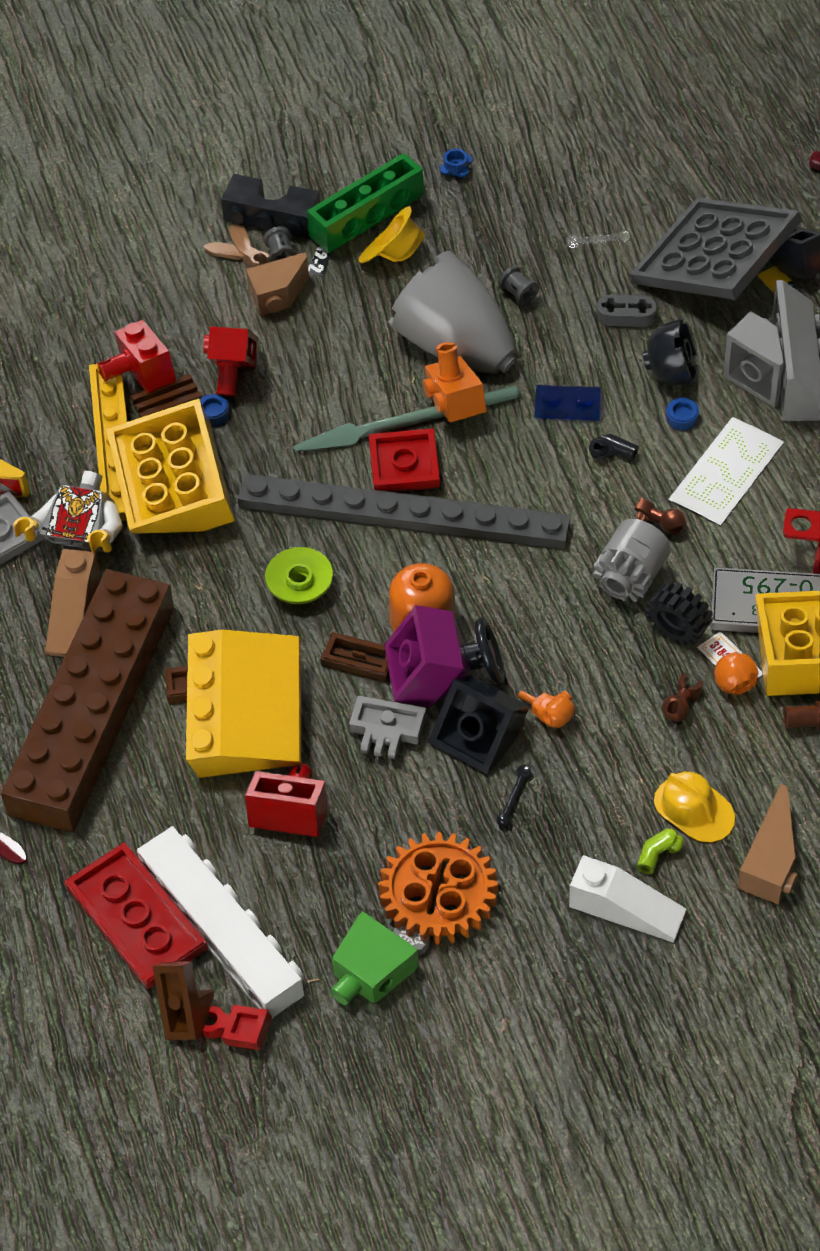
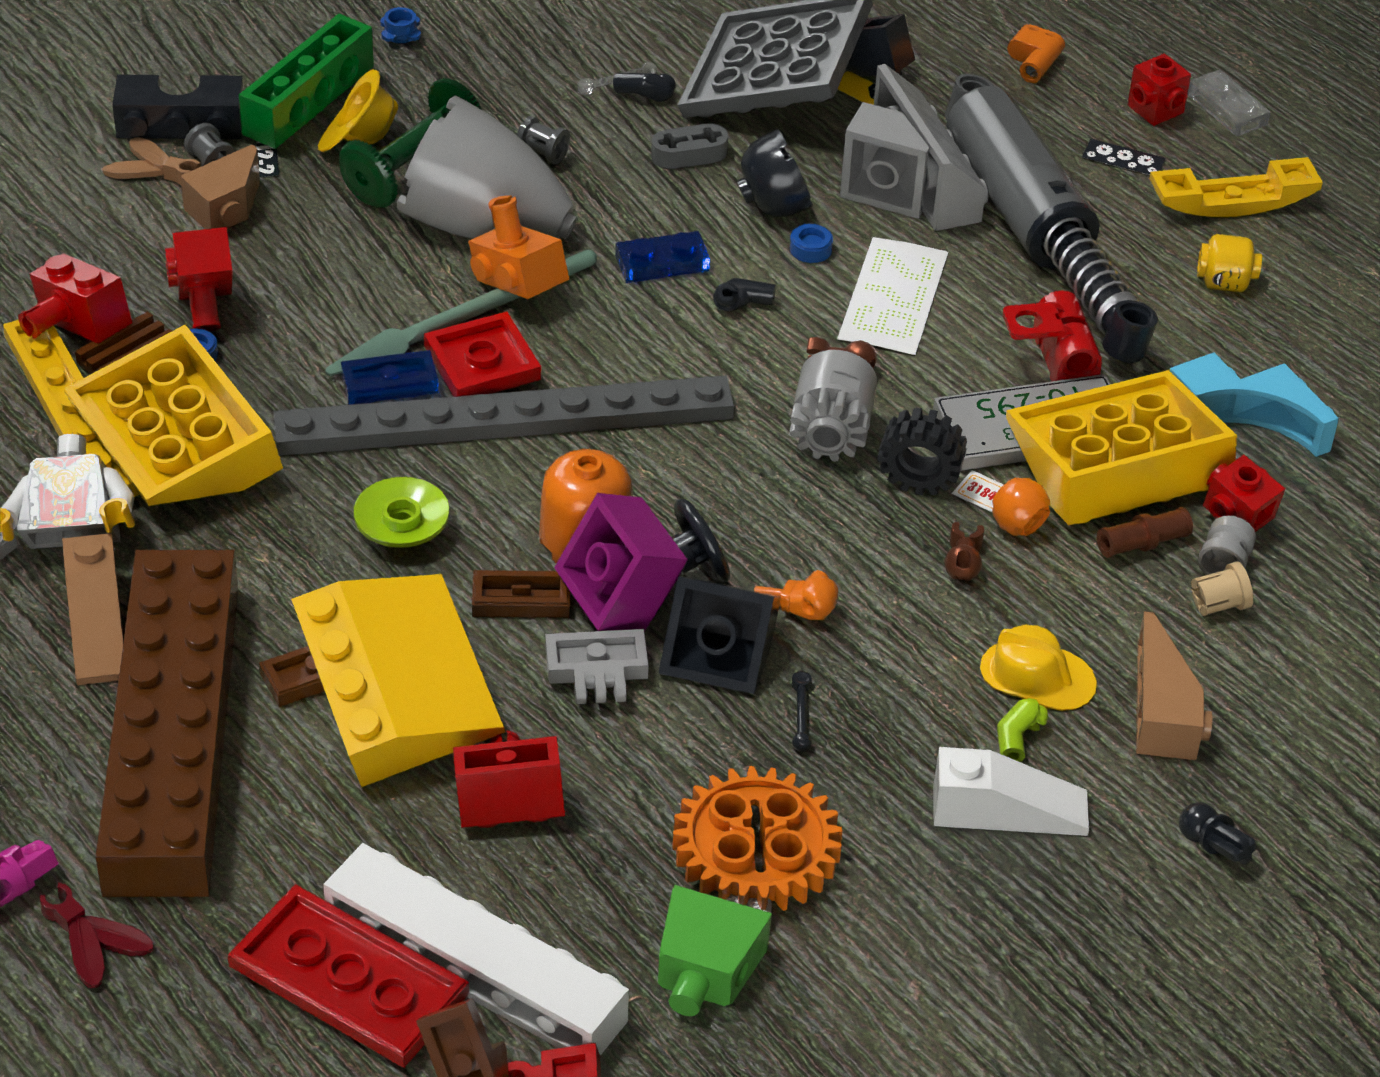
camera: 25 degrees left, 10 degrees down
none -> dark green hose [339,78,483,208]
none -> clear blue plate [341,350,439,405]
none -> black arm [613,73,676,102]
none -> black axle [1179,802,1257,864]

